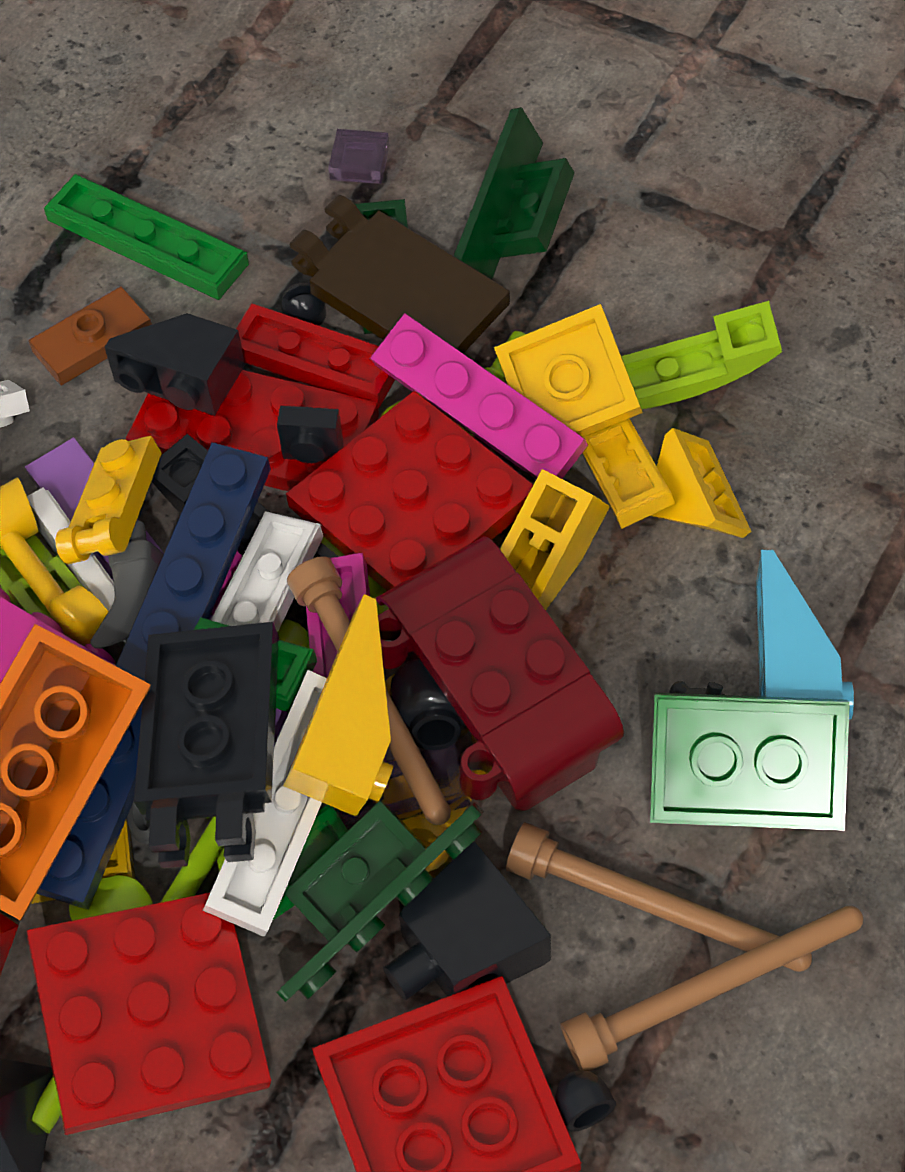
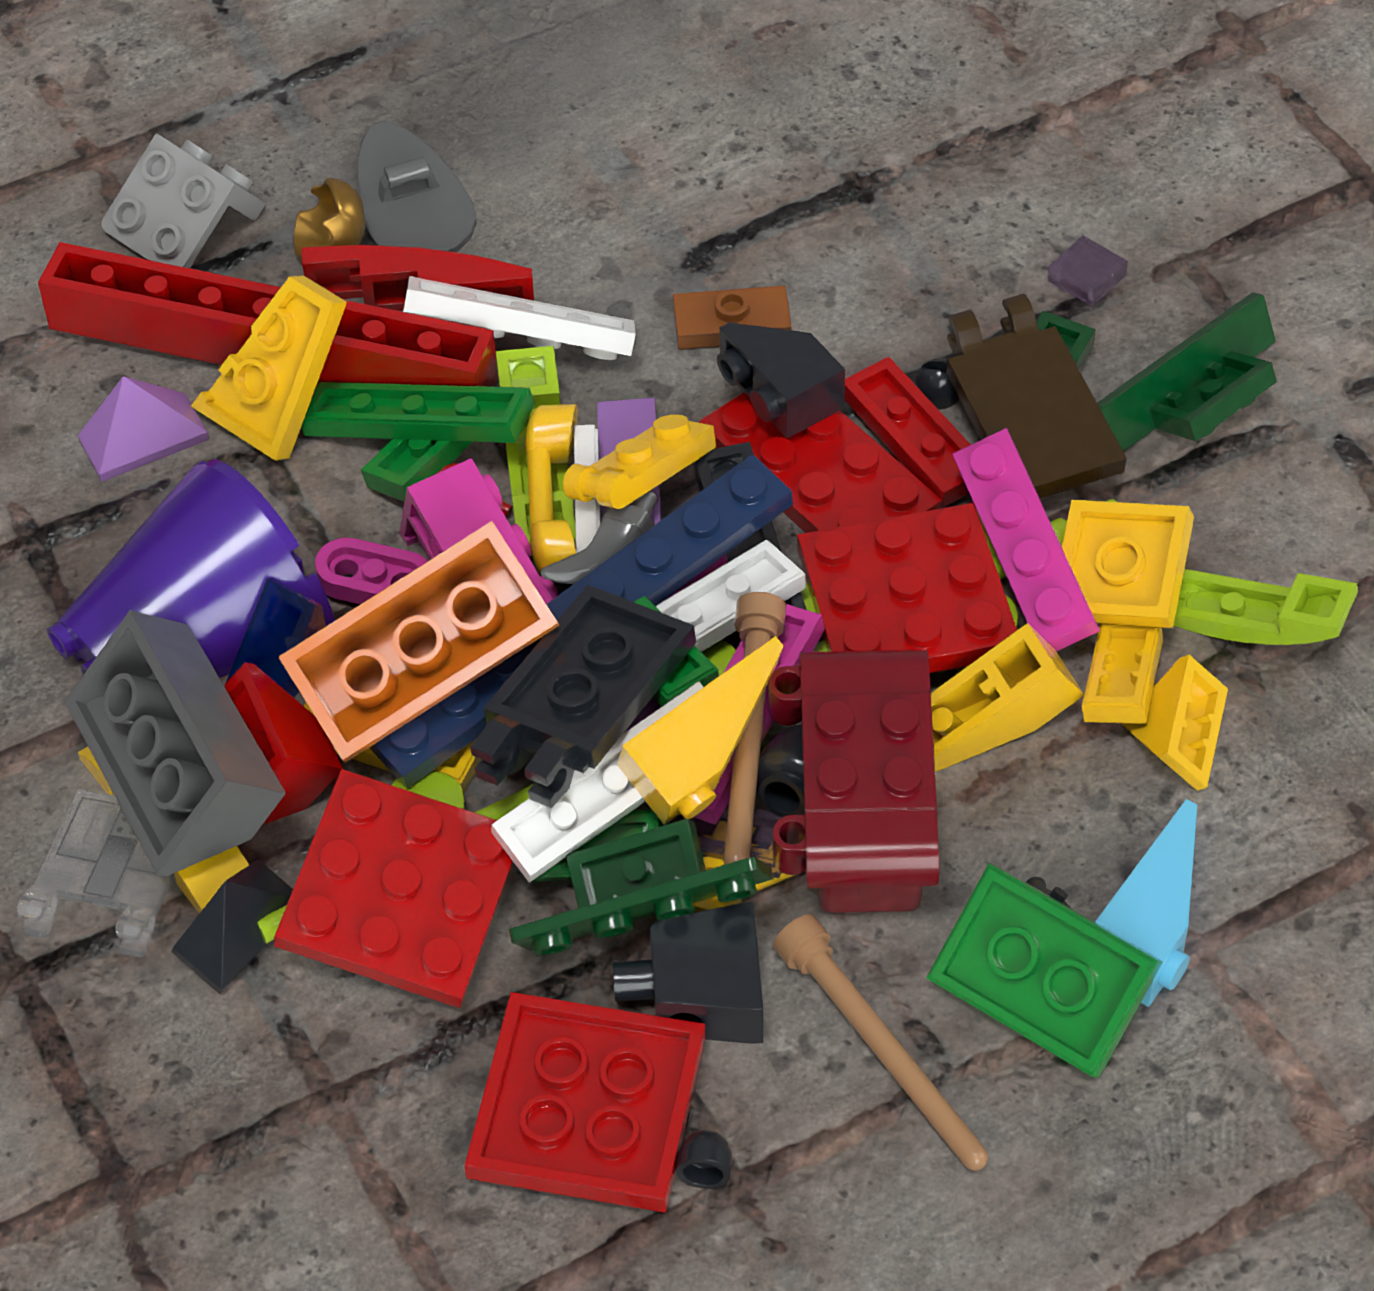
camera: 30 degrees right, 5 degrees down
green tile [44,174,249,300] -> none
black plate [277,406,344,464] -> none
medium nougat piece [560,906,863,1072] -> none

